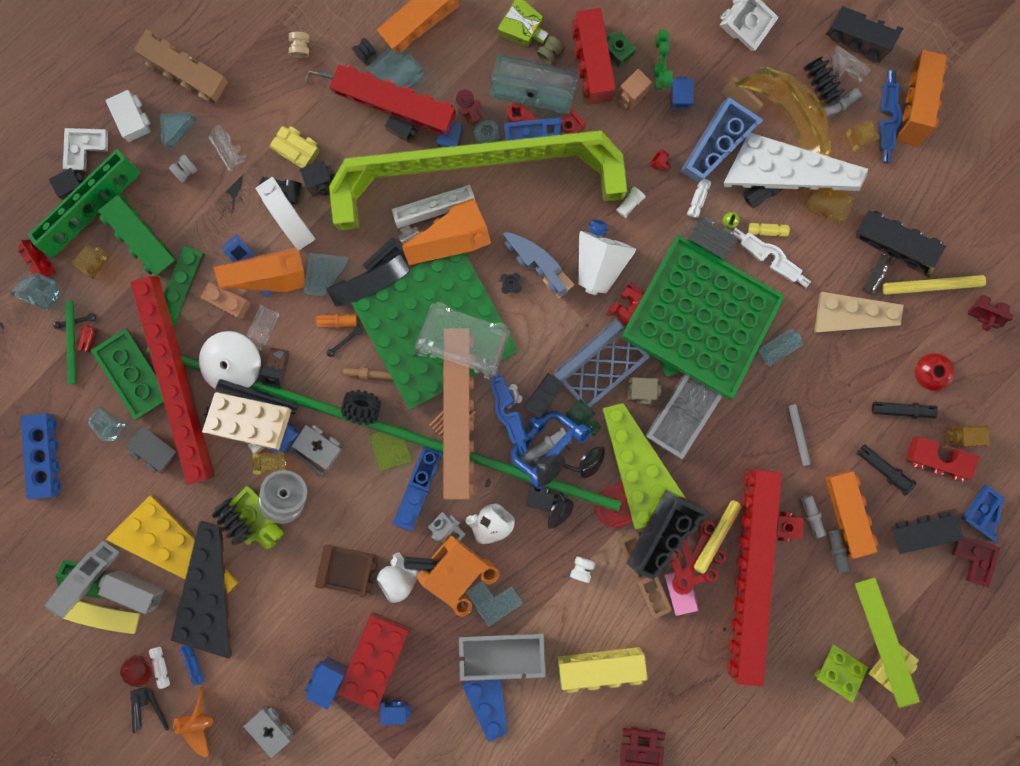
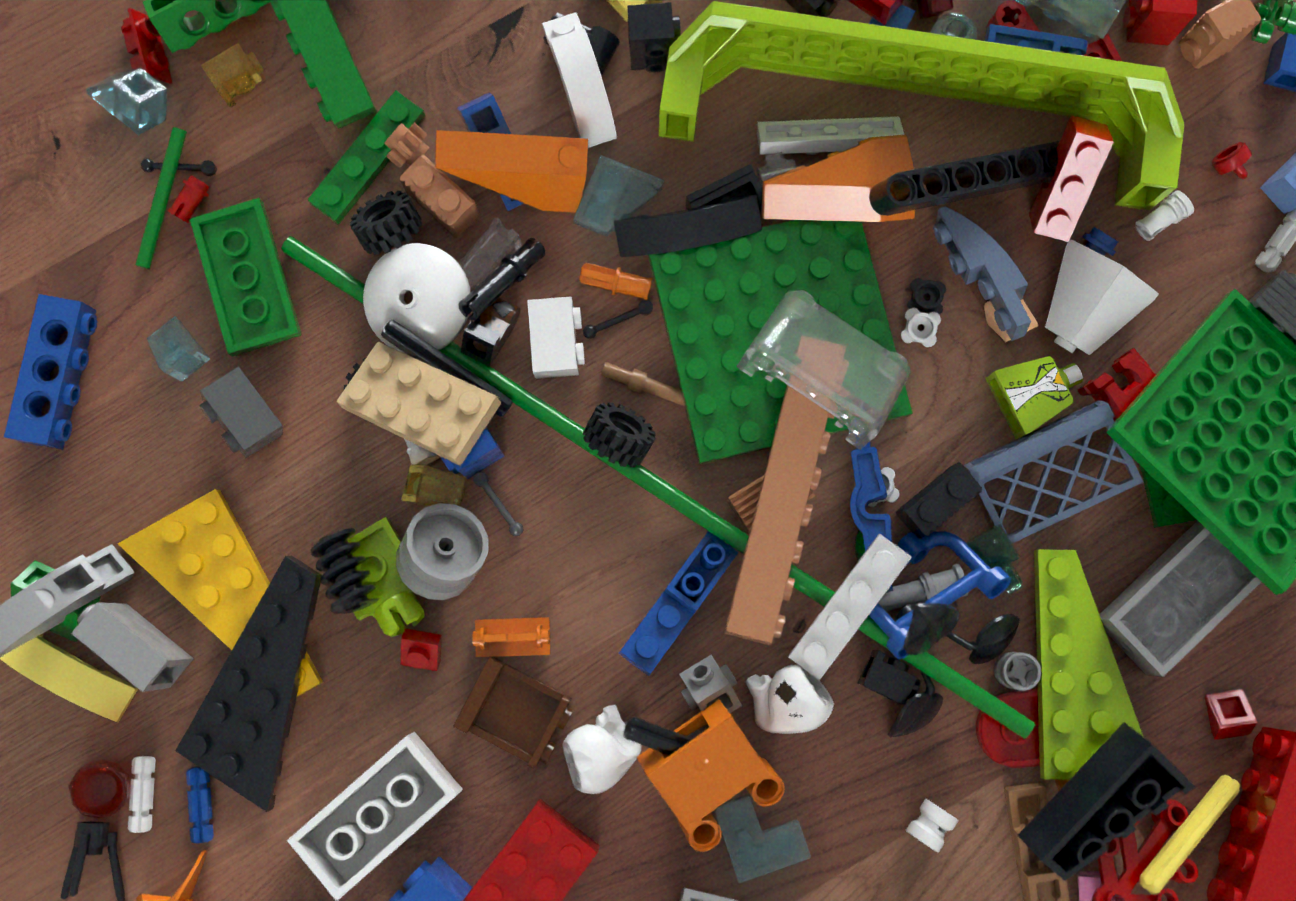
camera: 15 degrees right, 5 degrees down
red brick [130,276,215,485] -> none
light grey brick [292,424,343,469] -> none
clear neon green piece [369,426,412,471] -> none
dark tan brick [628,378,661,405] -> none
none -> white brick [287,732,463,901]
none -> black tyre [350,190,422,255]
none -> nougat gear [384,123,430,168]
none -> red plate [400,628,442,671]
none -> black pin [458,238,546,321]
none -> orange hinge [472,617,551,657]
none -> white brick [527,296,585,379]
none -> white plate [789,533,911,680]
none -> black beam [869,141,1060,216]
none -> white plate [901,308,941,347]
none -> lime torso [985,356,1083,439]
none -> light grey wheel [994,652,1041,691]
none -> arch [1029,115,1114,242]
none -> red slope [1205,689,1258,740]

